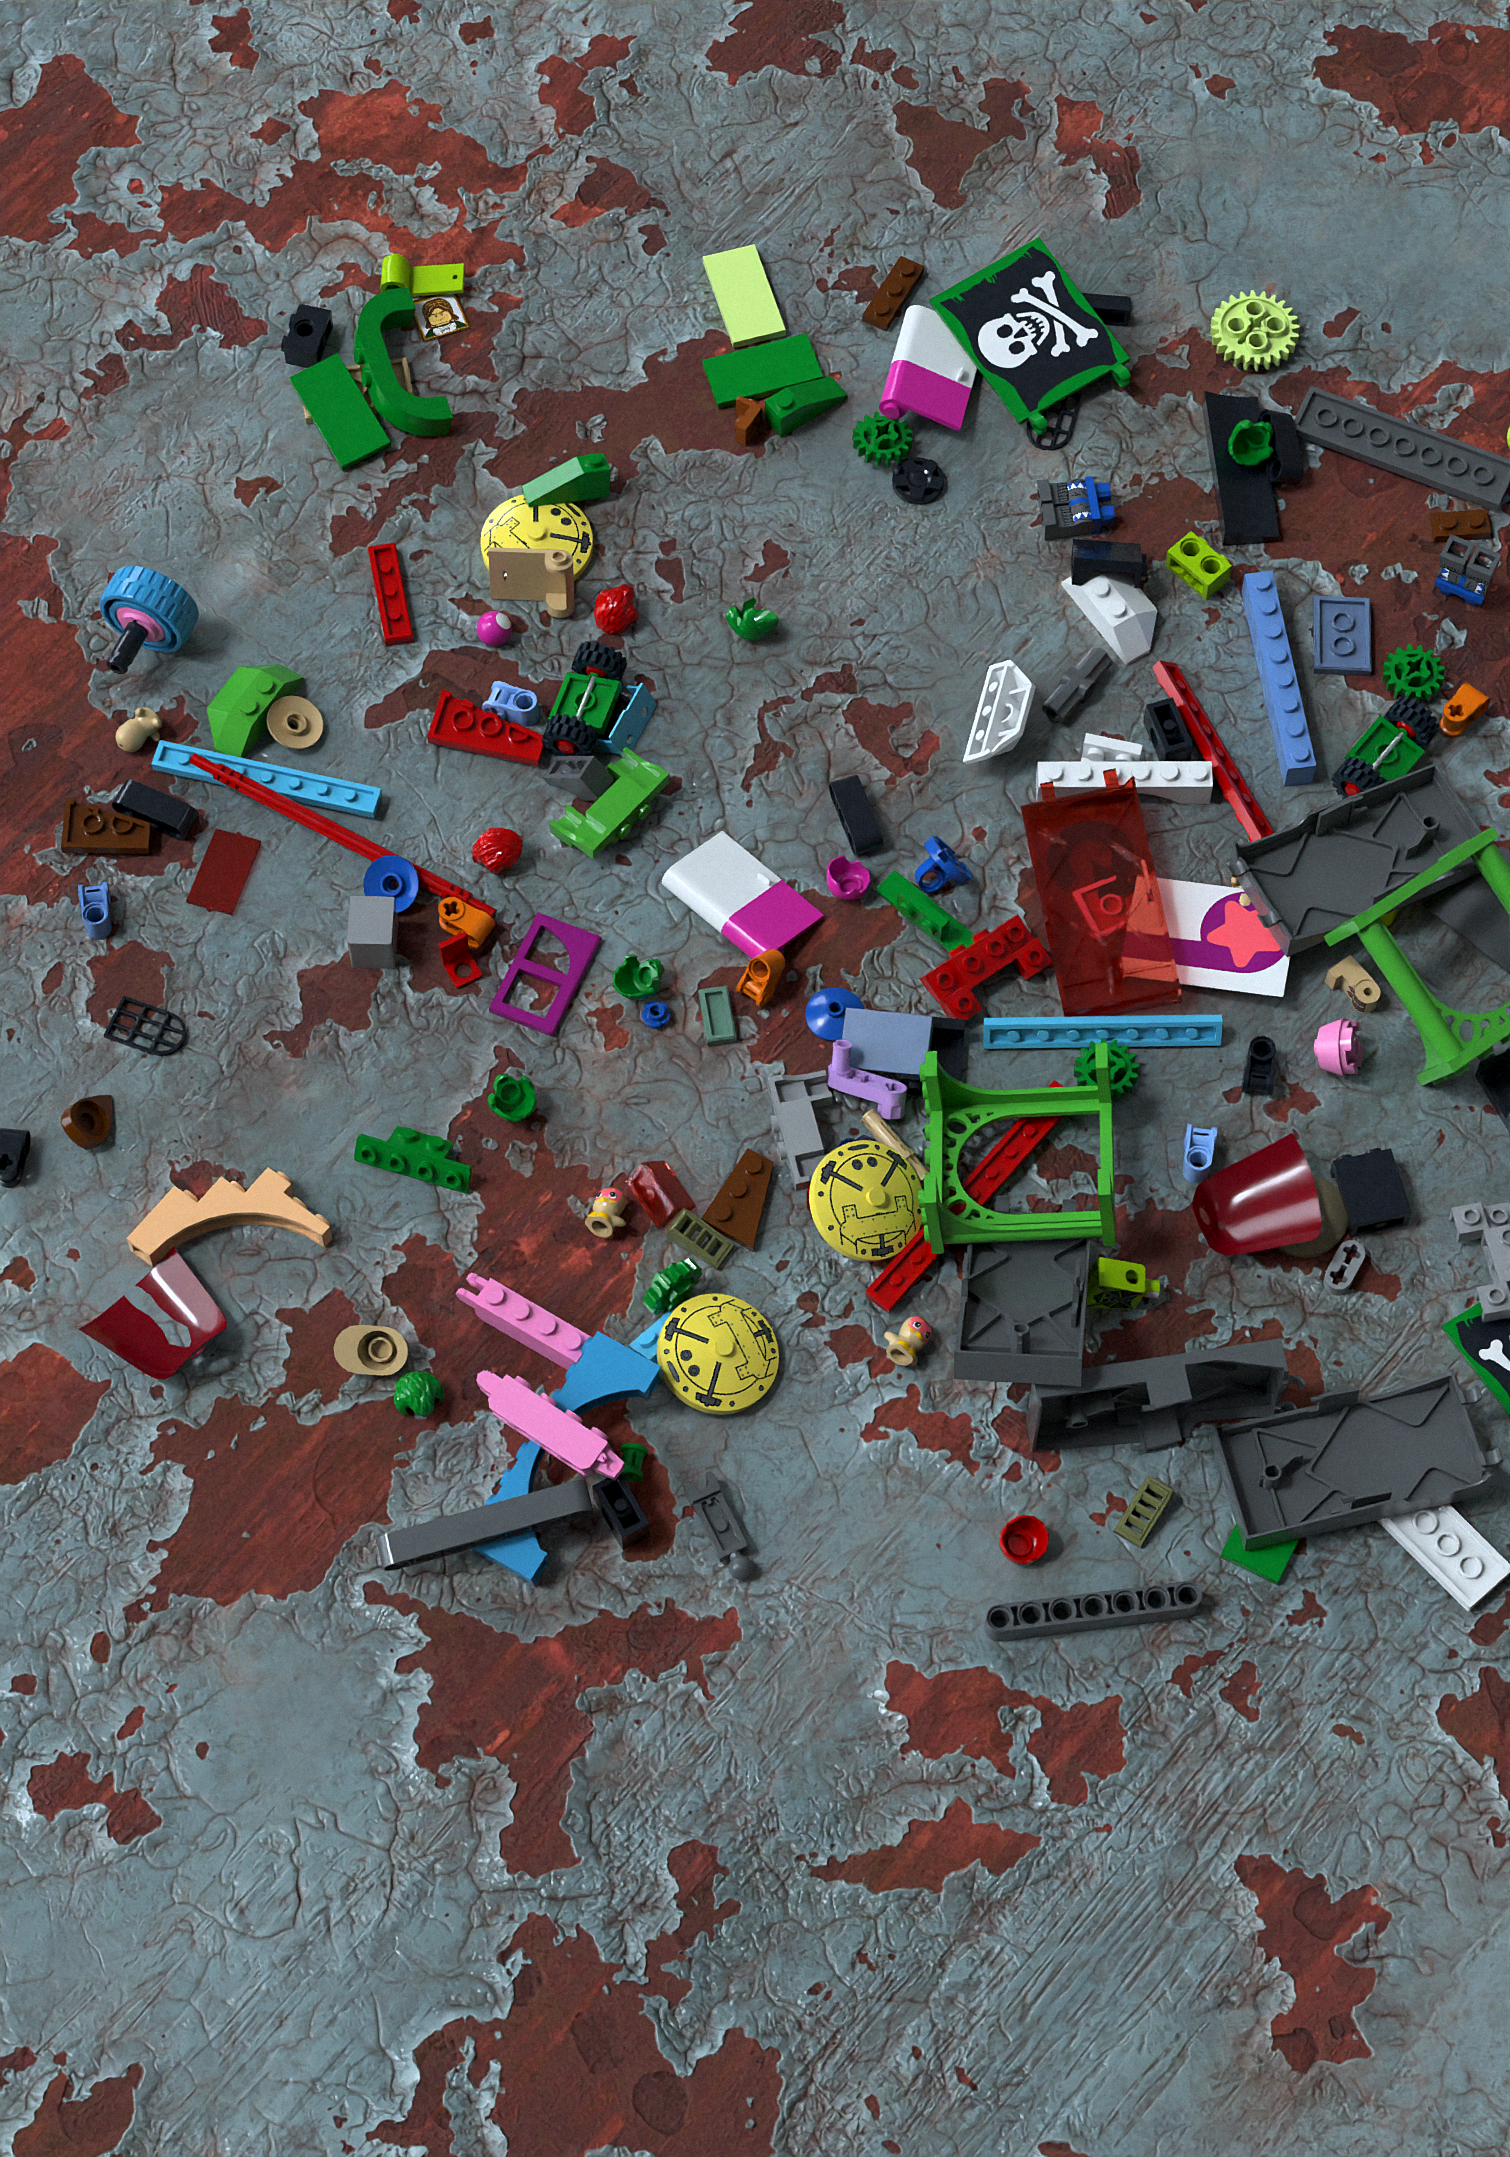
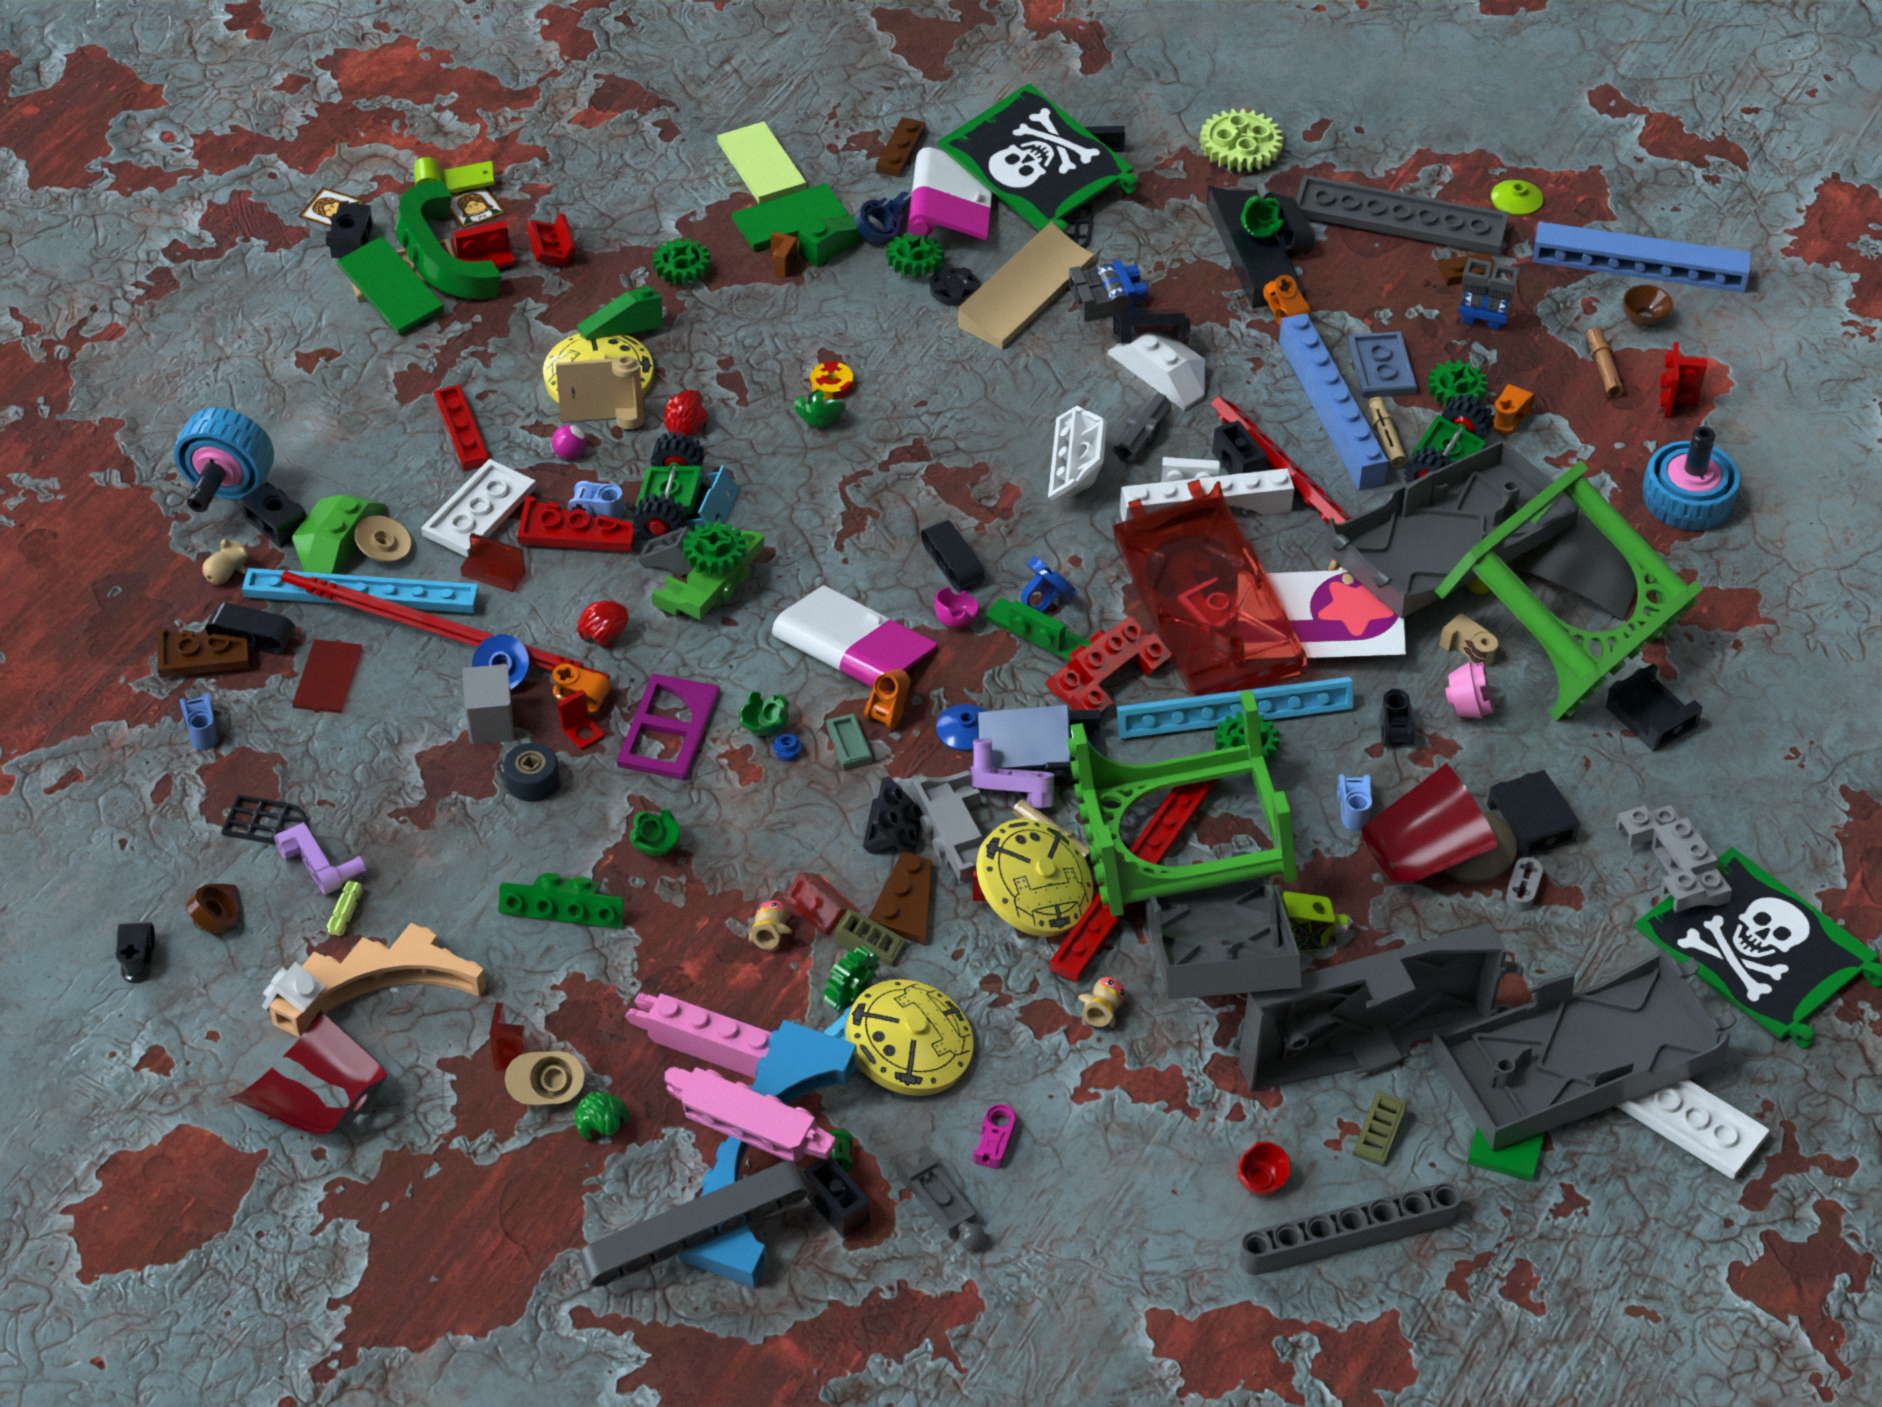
camera: 10 degrees left, 15 degrees down
lime brick [1165,531,1232,600] -> none
none -> black brick [241,481,306,548]
none -> white bracket [261,962,325,1013]
none -> lavender beam [274,822,367,895]
none -> sticker [298,187,365,227]
none -> yellowish green axle [327,880,363,936]
none -> white plate [421,459,536,558]
none -> red bracket [451,221,515,269]
none -> clear red panel [460,533,526,593]
none -> clear red panel [489,1003,528,1072]
none -> black wheel [503,743,560,801]
none -> red bracket [526,213,576,267]
none -> green gear [653,238,711,286]
none -> green gear [683,521,746,576]
none -> yellow piece [810,362,854,400]
none -> dark blue pin [855,191,911,245]
none -> black bracket [863,776,923,855]
none -> tan arch [958,221,1094,349]
none -> dark pink piece [973,1104,1015,1169]
none -> orange piece [1263,275,1311,326]
none -> tan pin [1367,397,1408,469]

